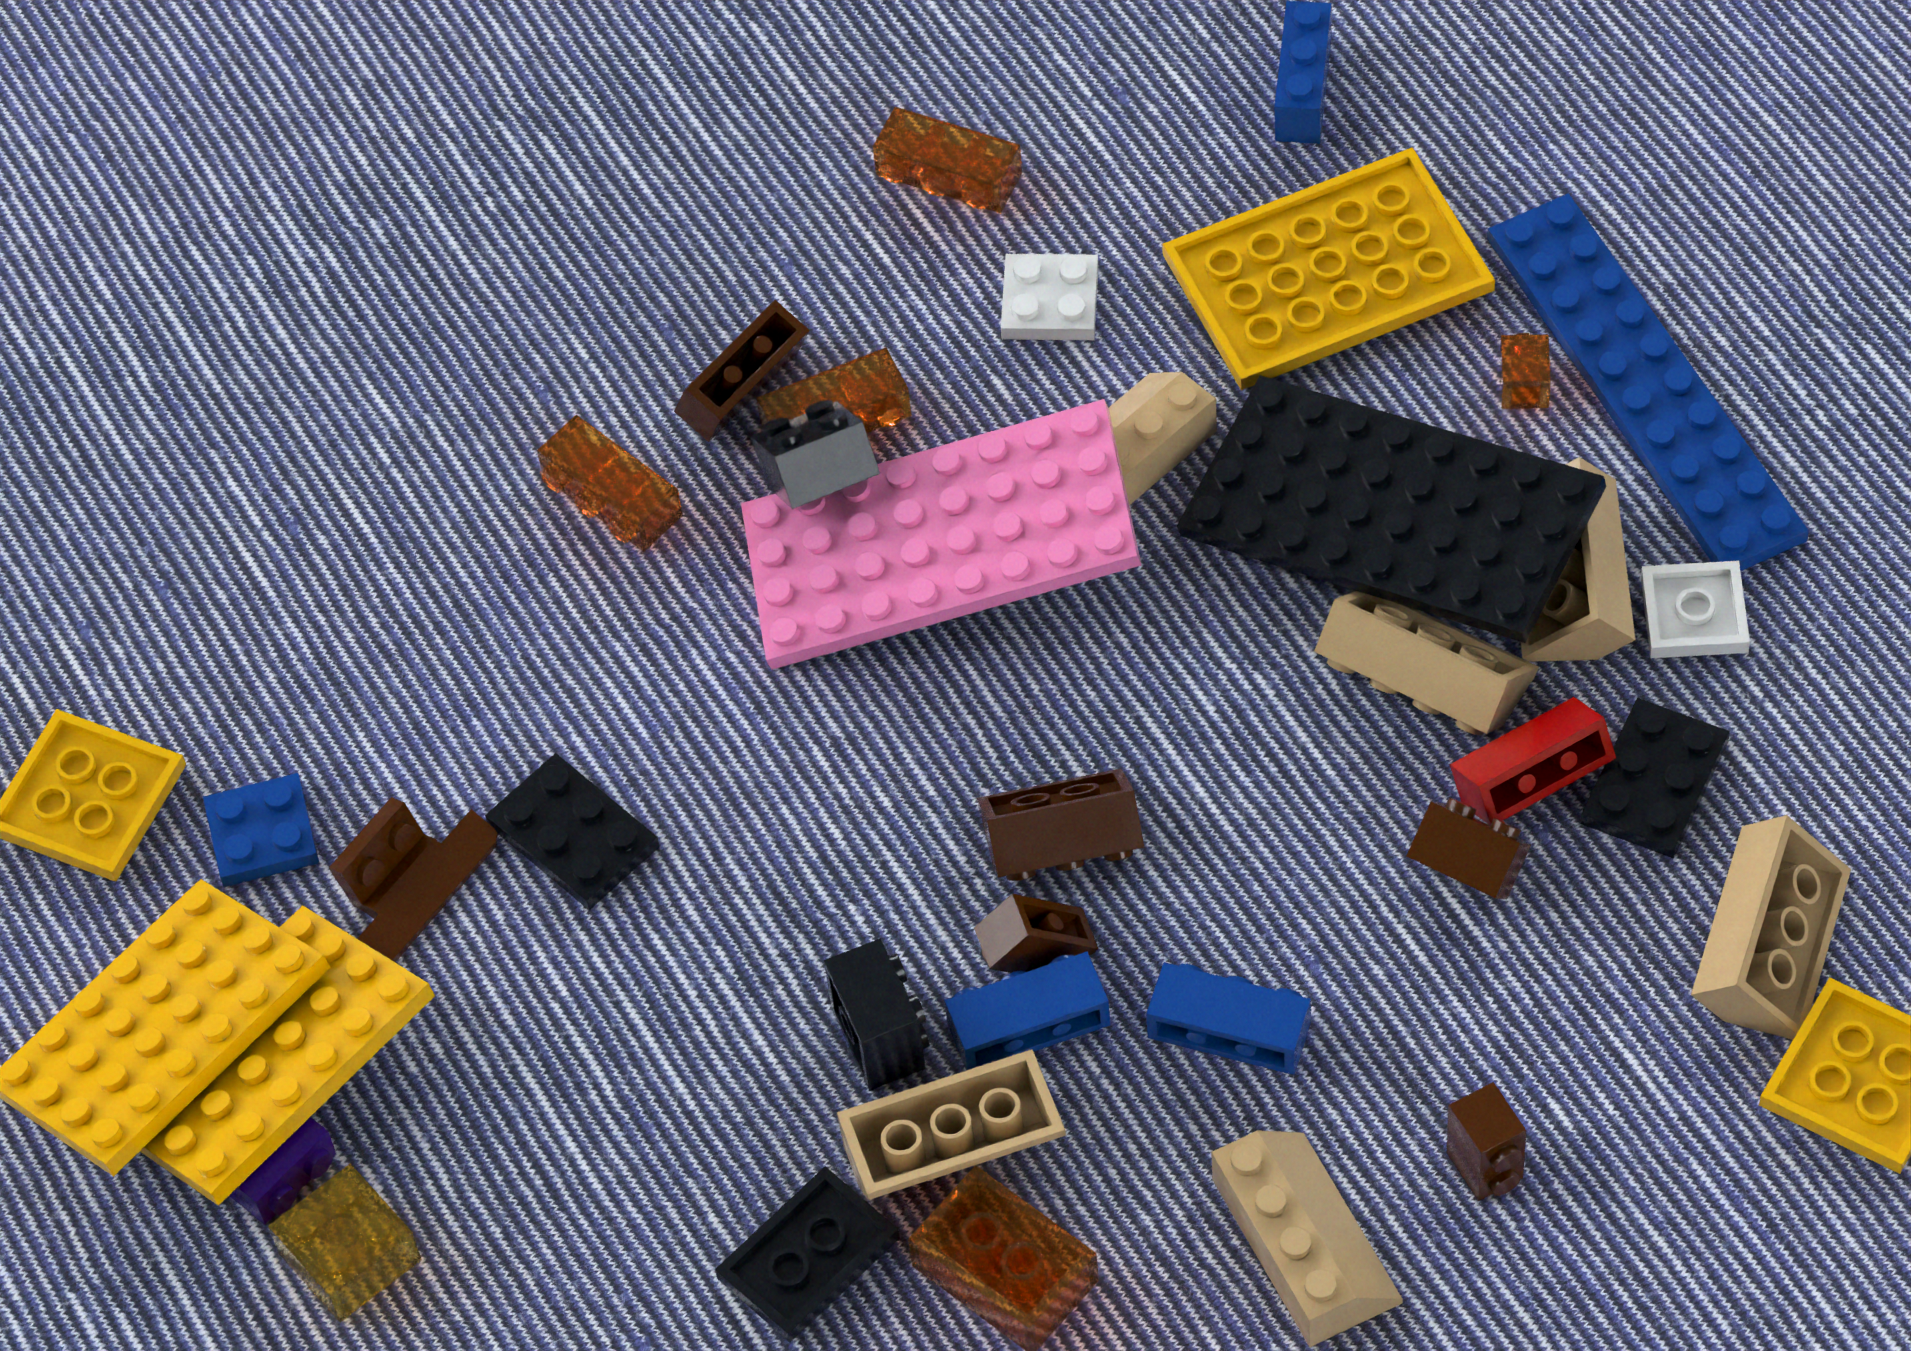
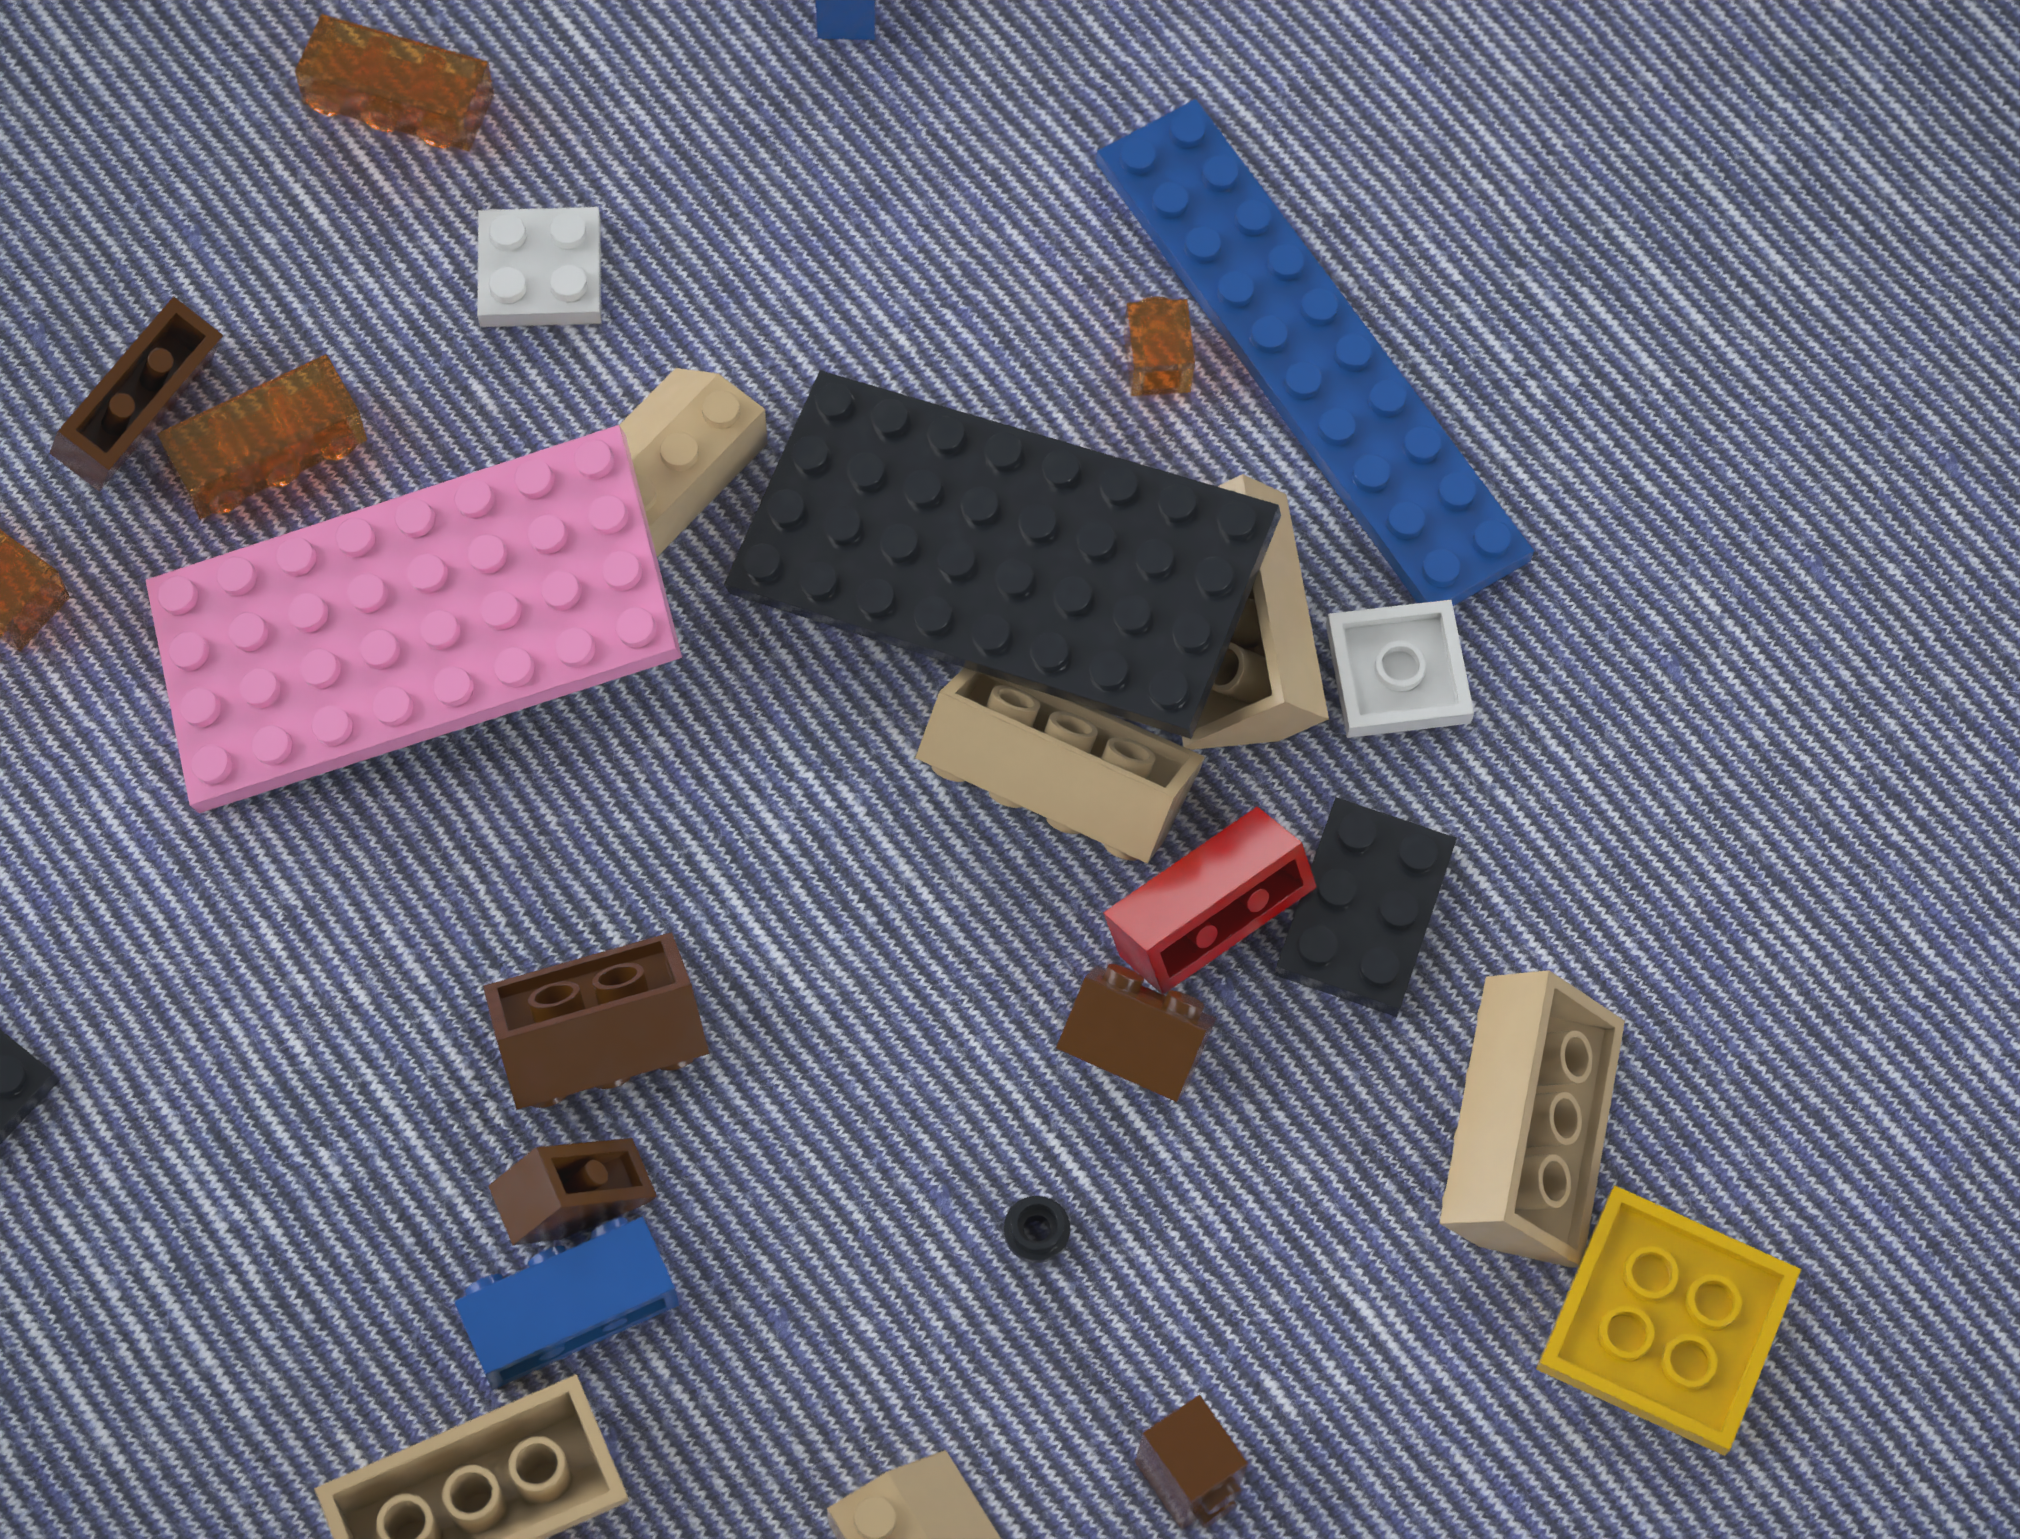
camera: 15 degrees left, 10 degrees up
brick [750,400,880,509] -> none
black brick [824,938,930,1091] -> none
blue brick [1146,962,1311,1075] -> none
yellow plate [1162,147,1495,390] -> none
none -> black plate [1003,1196,1071,1263]

